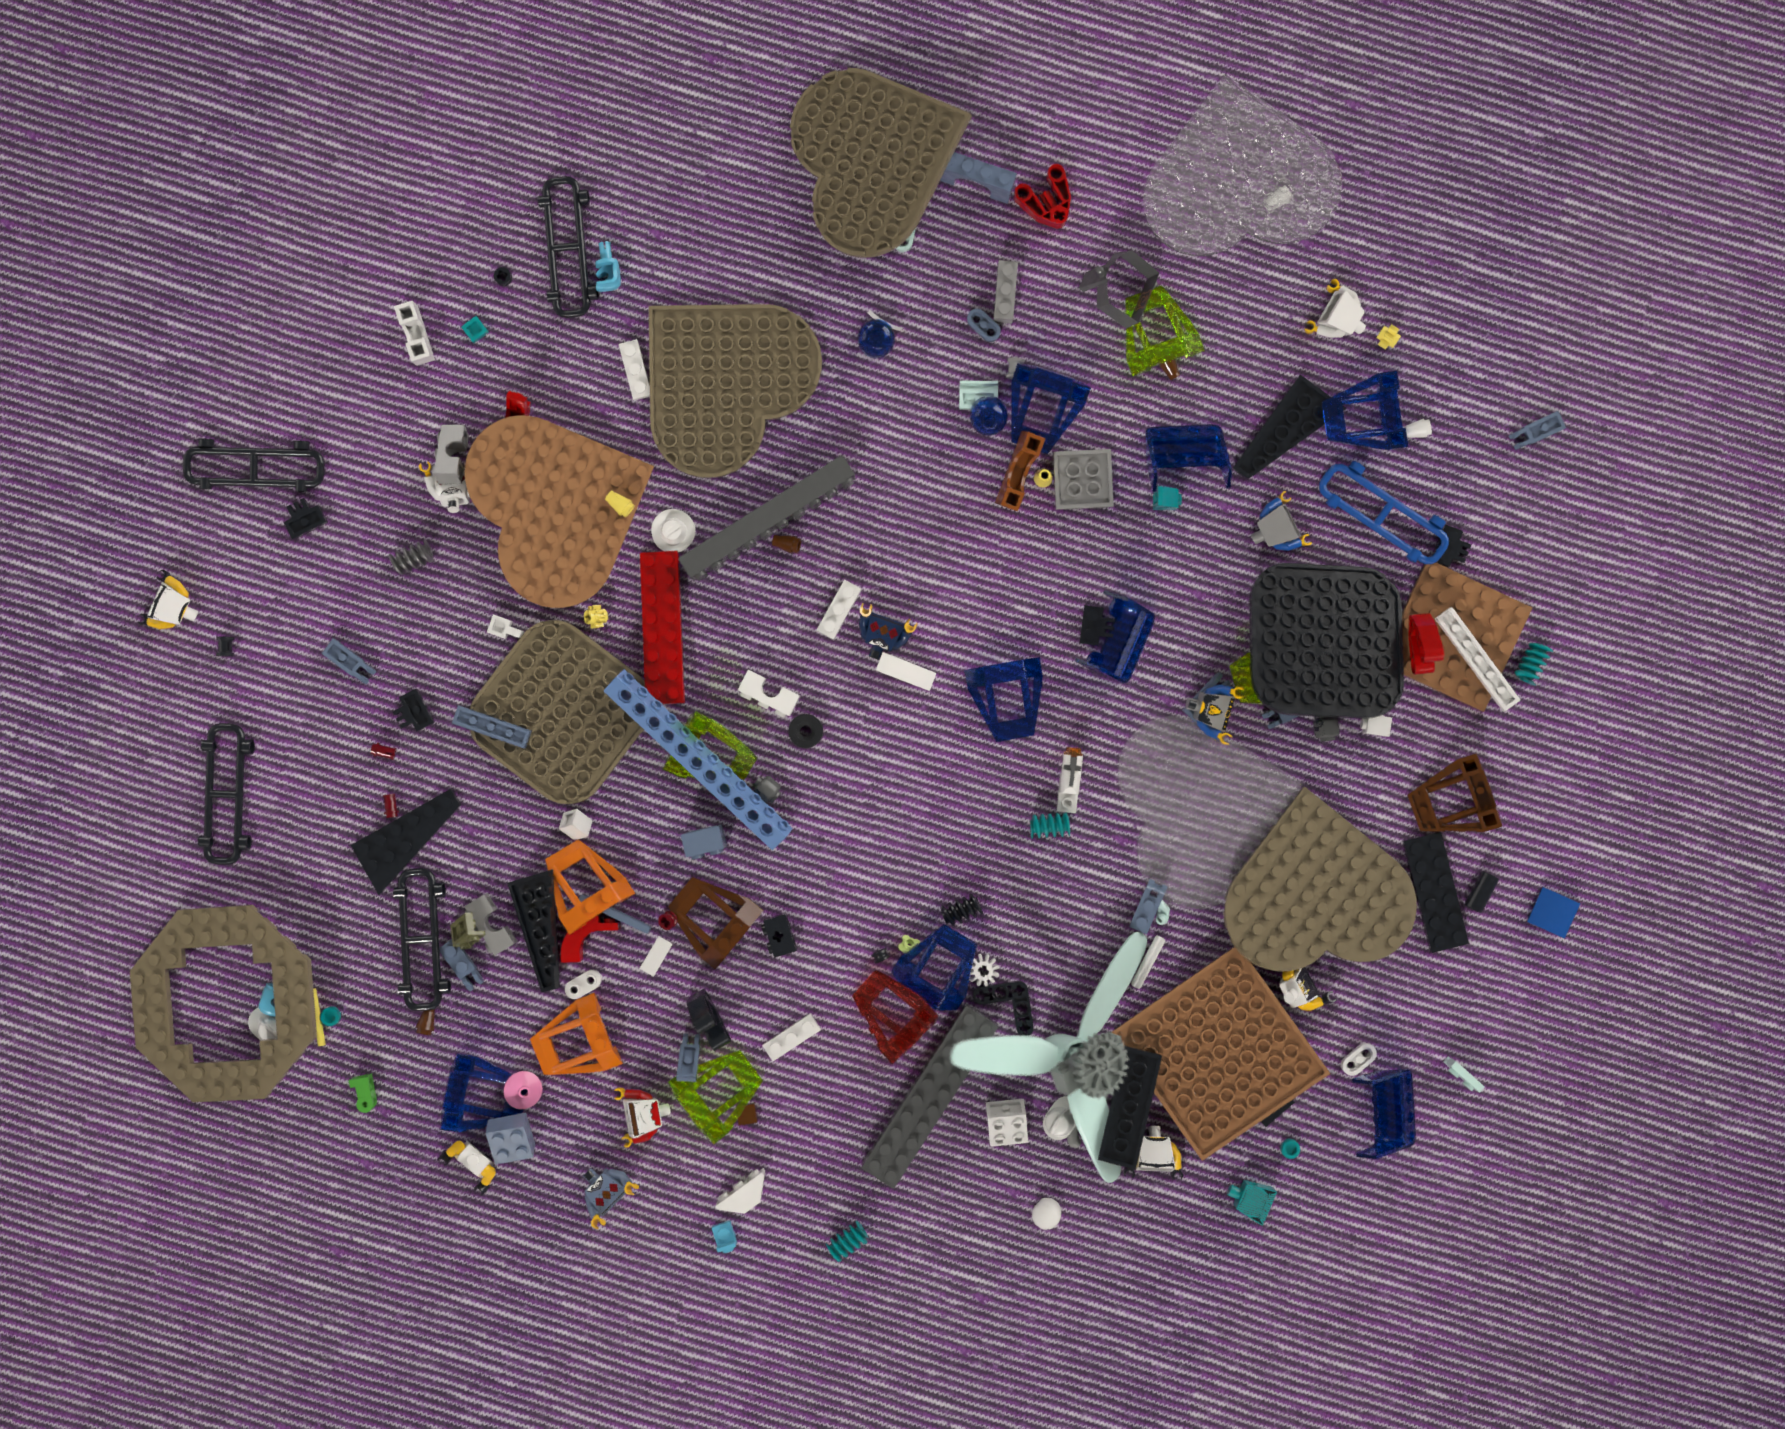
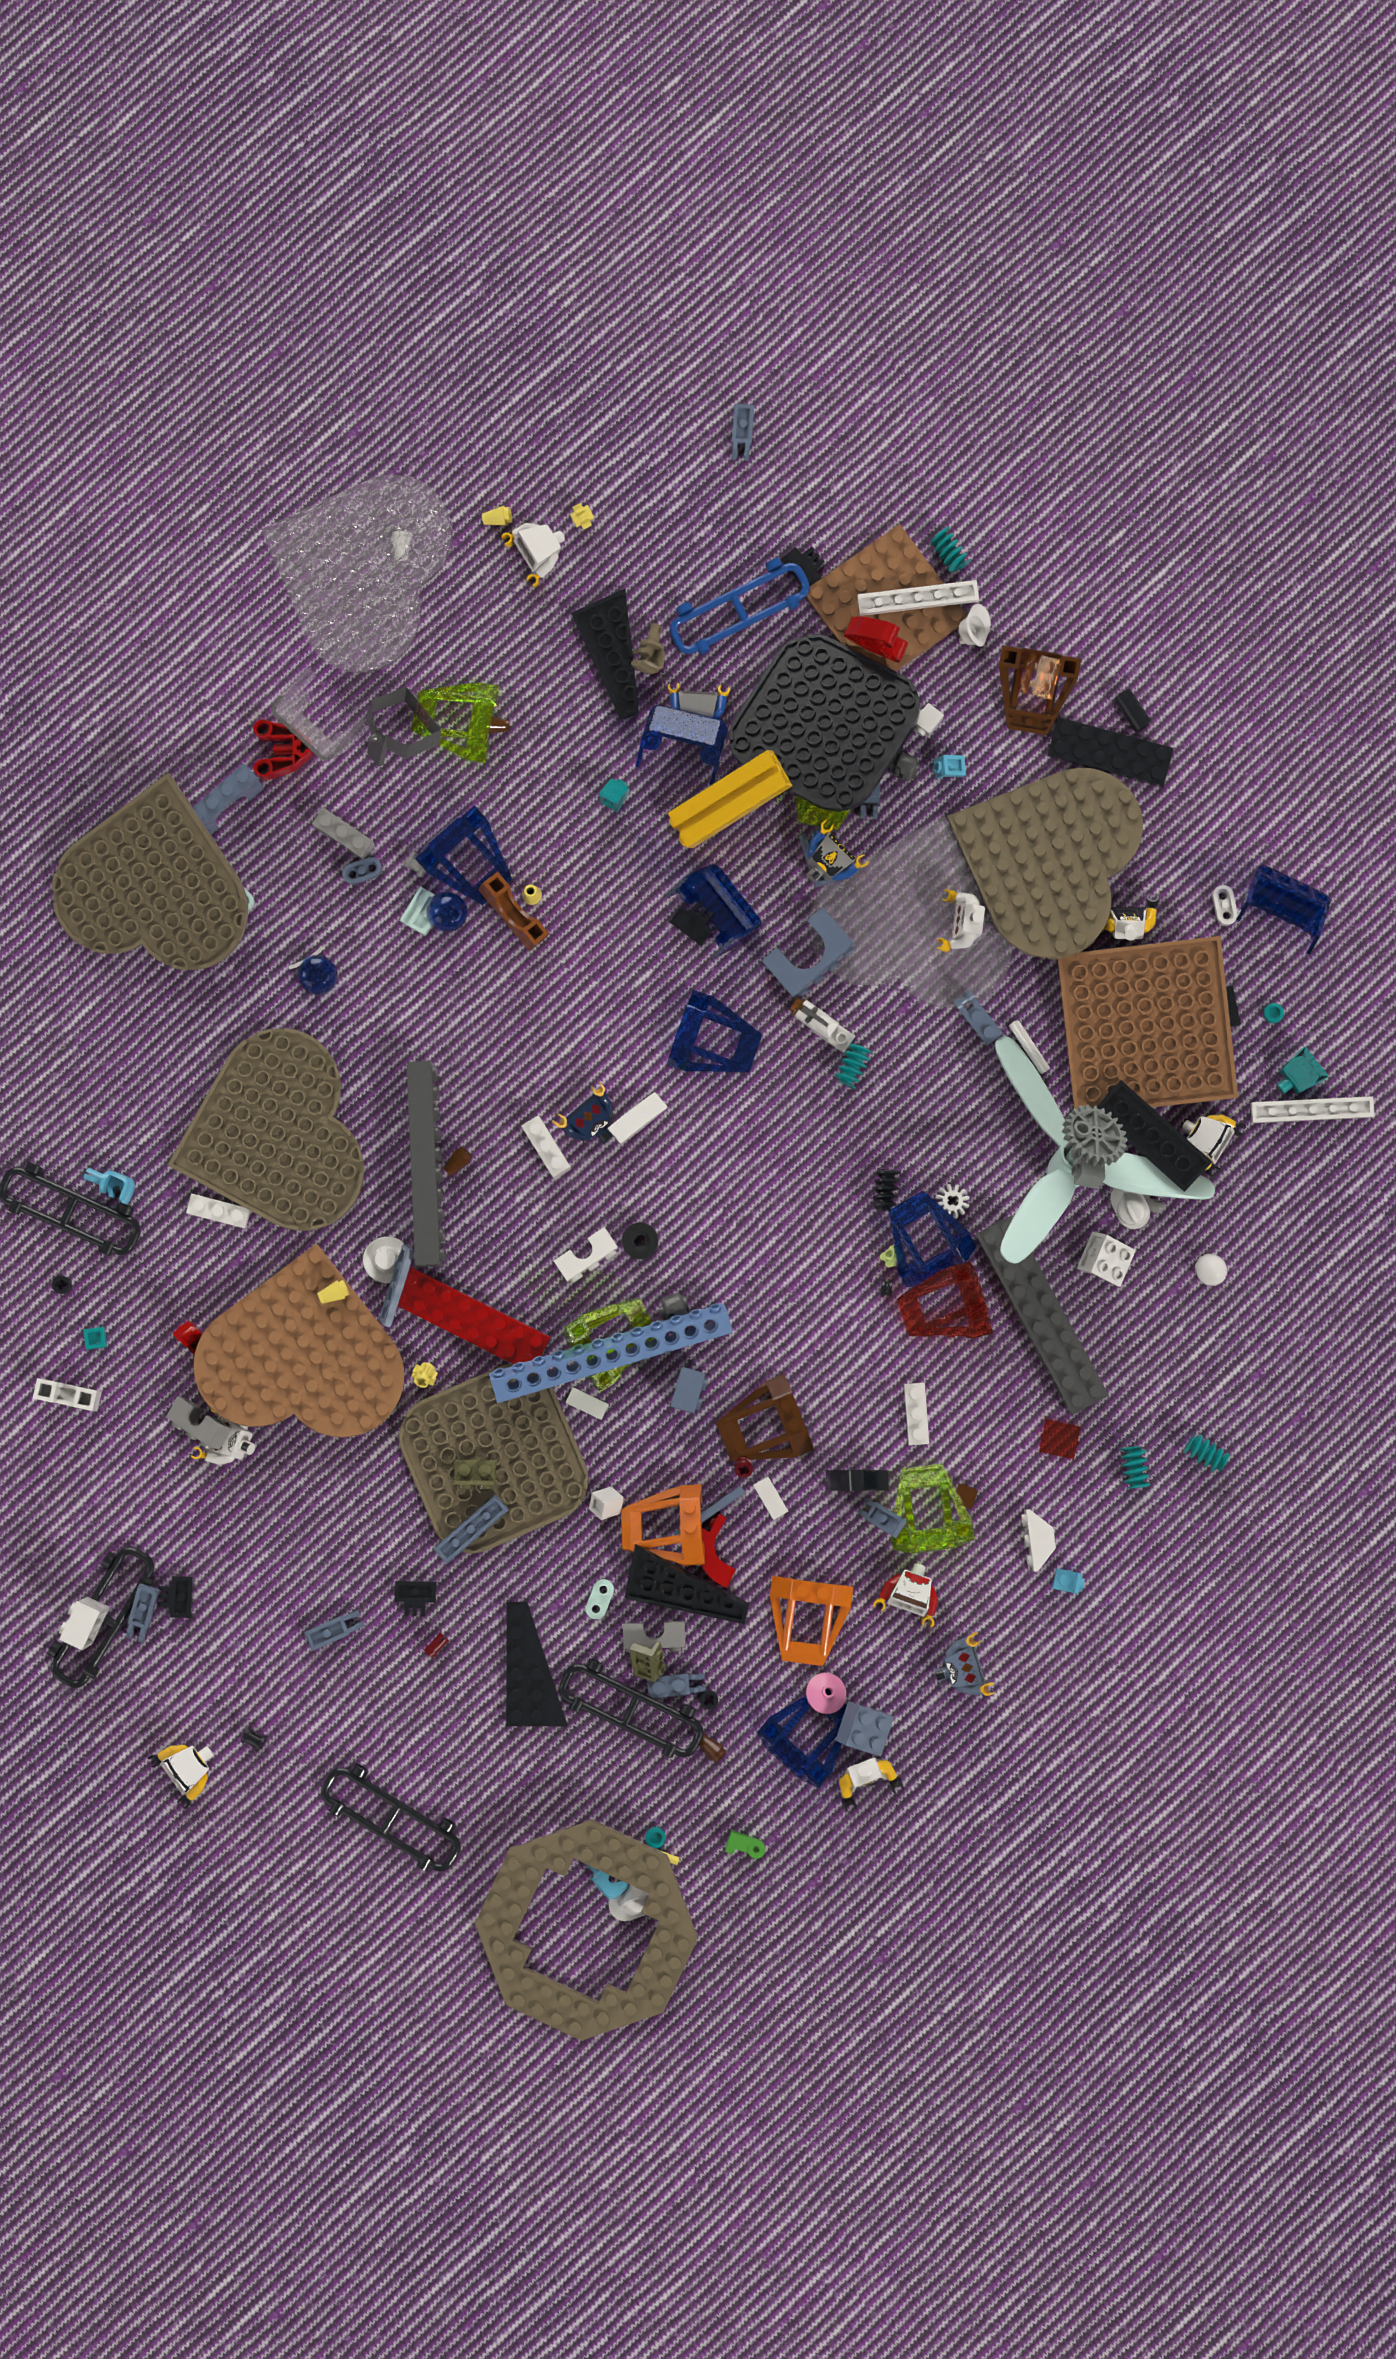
camera: 60 degrees left, 5 degrees down
dark red pin [383,794,399,818] -> none
flat silver piece [389,539,434,575] -> none
white plate [487,614,524,639] -> none
white plate [565,970,602,999] -> none
black brick [761,913,797,958] -> none
black beam [972,980,1034,1036] -> none
light grey plate [1053,449,1114,510] -> none
clear blue windscreen [1145,424,1232,492] -> none
light aqua arm [1156,899,1170,925] -> none
clear blue windscreen [1322,370,1409,450] -> none
white cone [1402,418,1432,438] -> none
light aqua plate [1443,1056,1484,1093] -> none
blue slope [1527,887,1580,939] -> none
none -> white brick [59,1597,110,1650]
none -> sand blue hinge [126,1583,160,1643]
none -> clear windscreen [271,666,370,761]
none -> sand blue tile [379,1244,414,1327]
none -> olive bracket [453,1460,496,1489]
none -> light yellow cone [482,506,512,525]
none -> white sticker [566,1387,609,1420]
none -> light aqua plate [586,1579,614,1619]
none -> dark tan piece [631,623,665,674]
none -> clear blue windscreen [635,704,728,785]
none -> yellow brick [668,750,792,848]
none -> black bush [700,1690,718,1710]
none -> sand blue arch [762,907,856,998]
none -> medium azure bracket [933,755,966,779]
none -> white torso [936,889,985,952]
none -> white piece [959,604,991,647]
none -> clear orange plate [1020,653,1062,700]
none -> clear red piece [1039,1419,1081,1460]
none -> teal piece [1183,1432,1230,1473]
none -> white plate [1250,1096,1375,1123]

